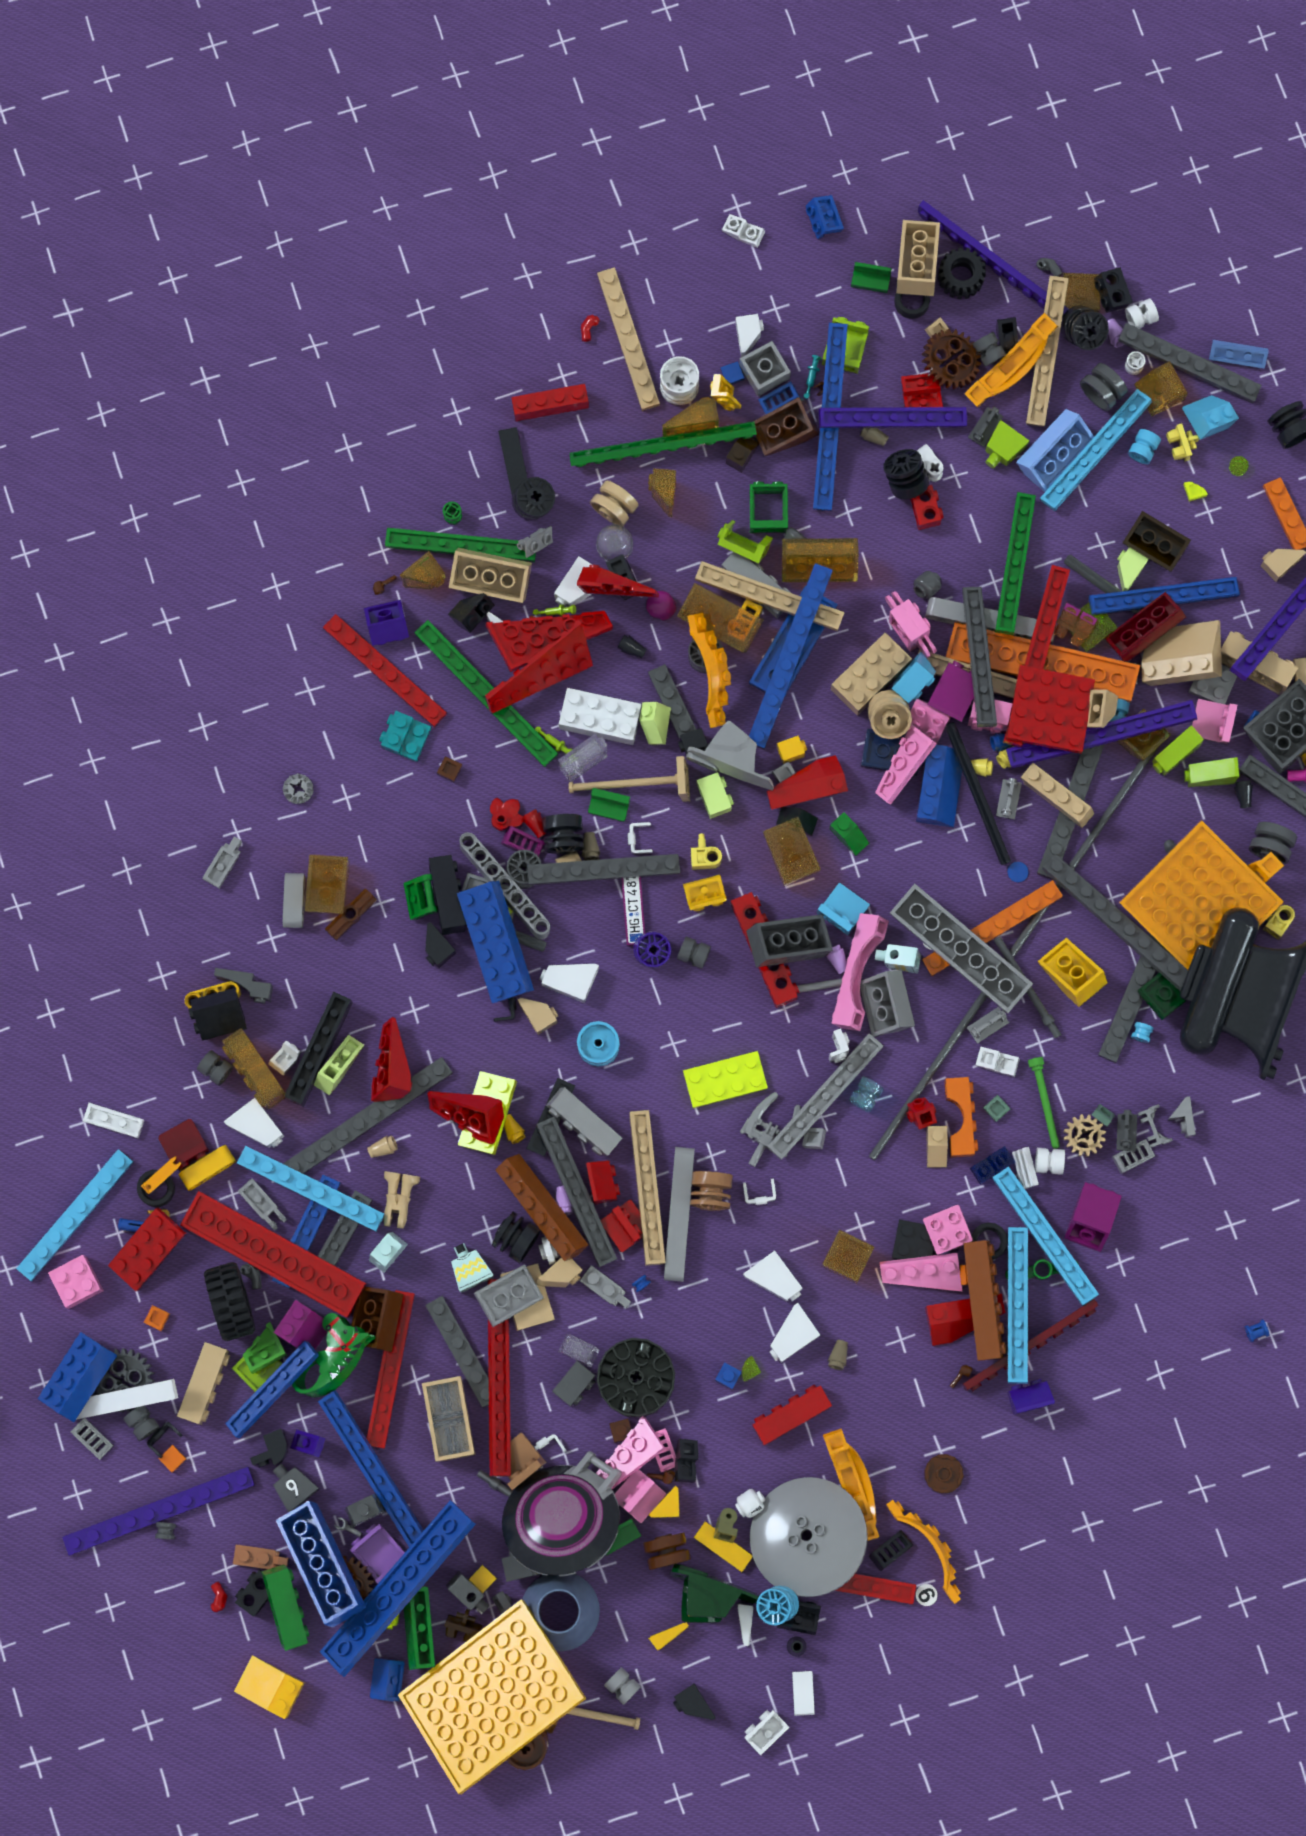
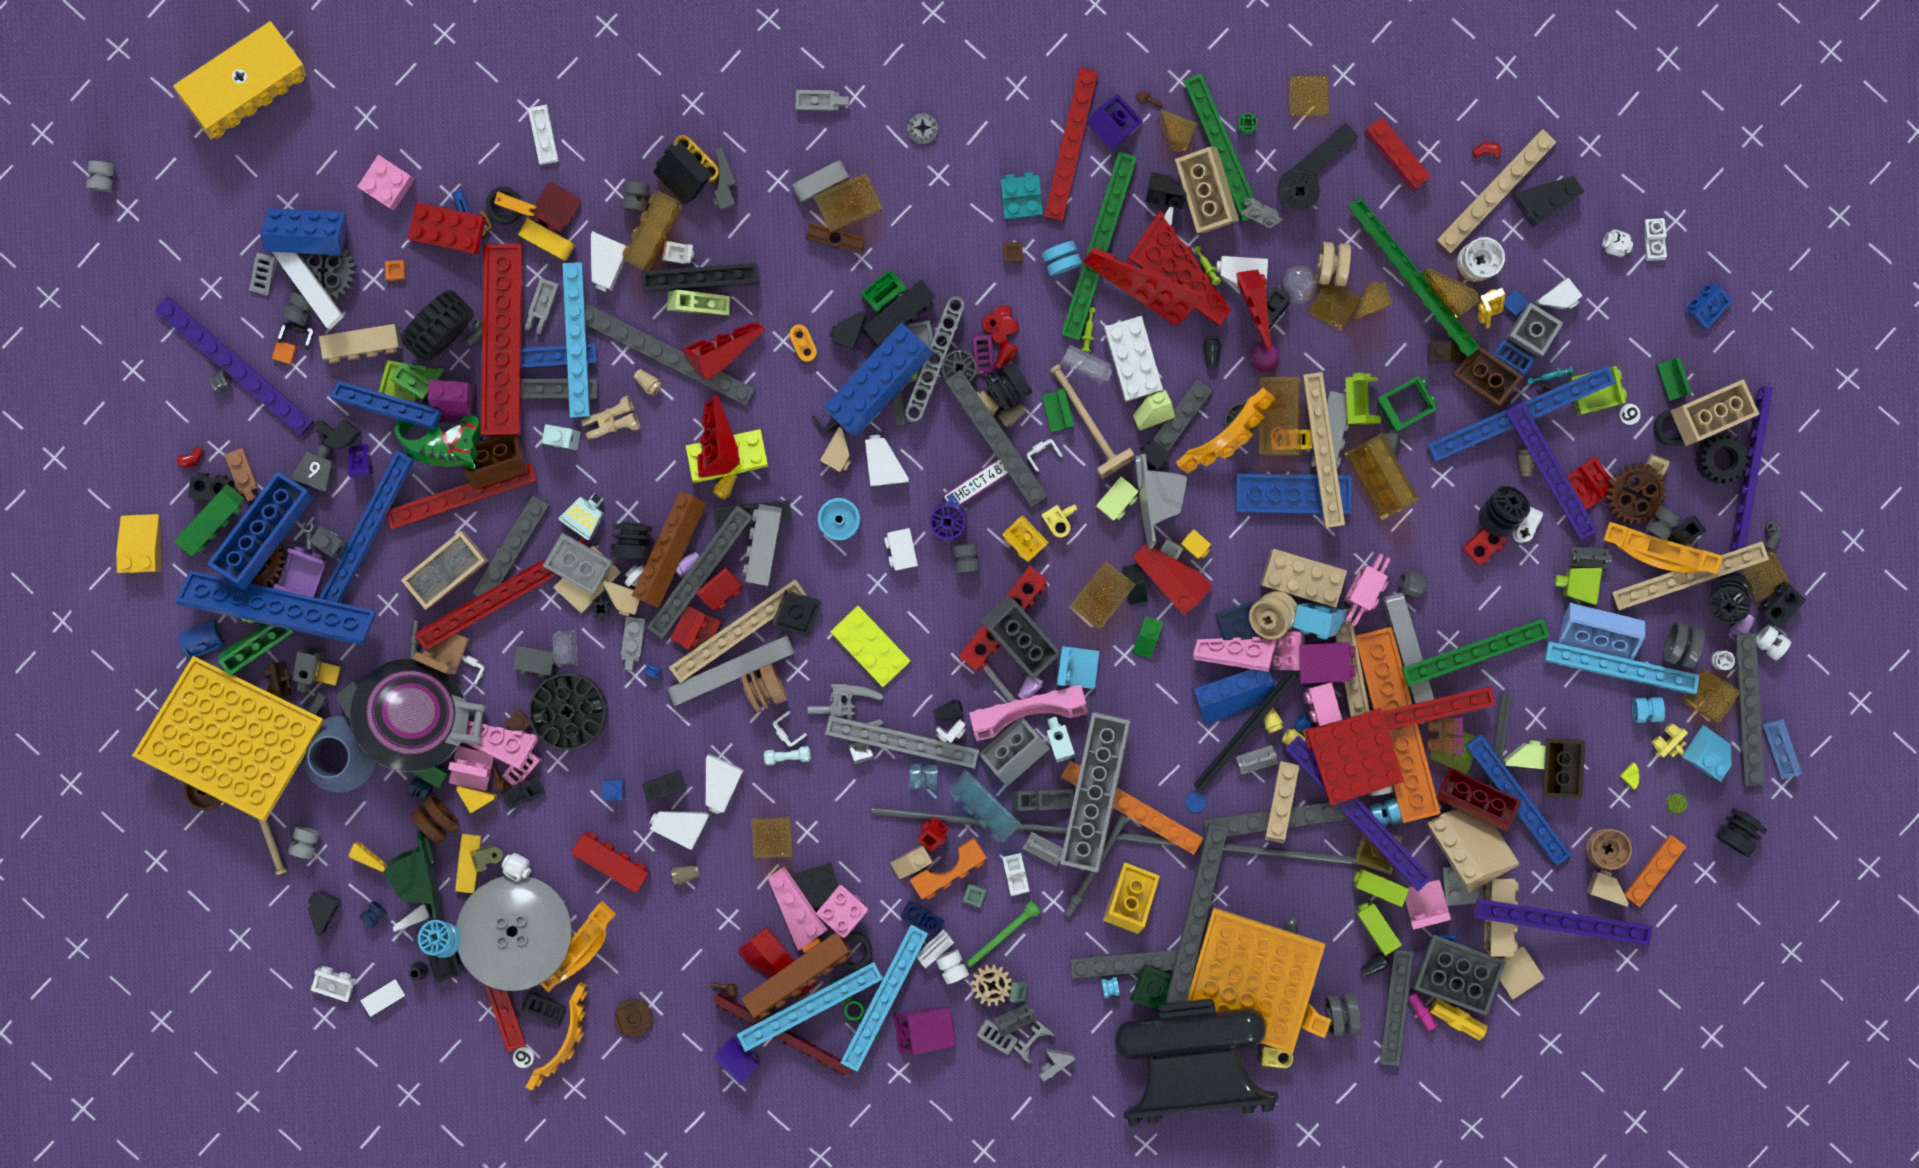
camera: 60 degrees right, 10 degrees up
medium azure plate [16,1149,134,1281] -> none
clear neon green tile [742,1356,761,1382] -> none
blue plate [749,563,833,748] -> none
dark grey tile [962,587,997,728] -> none
tan slope [1087,690,1118,728] -> none
none -> dark blue wheel [360,901,387,928]
none -> dark blue wheel [407,777,433,802]
none -> black gear [589,597,614,621]
none -> black brick [641,770,686,802]
none -> light aqua piece [764,746,811,766]
none -> black plate [772,590,822,637]
none -> light orange plate [790,325,817,362]
none -> white brick [884,528,918,571]
none -> black cone [934,699,964,720]
none -> clear light blue slope [949,770,1021,843]
none -> dark grey slope [1011,789,1073,811]
none -> medium azure wheel [1041,241,1082,276]
none -> clear yellow tile [1289,76,1329,116]
none -> clear yellow slope [1308,281,1360,330]
none -> black wedge [1511,176,1585,227]
none -> medium nougat wheel [1585,829,1632,870]
none -> white head [1602,229,1633,257]
none -> white sticker [1619,404,1641,425]

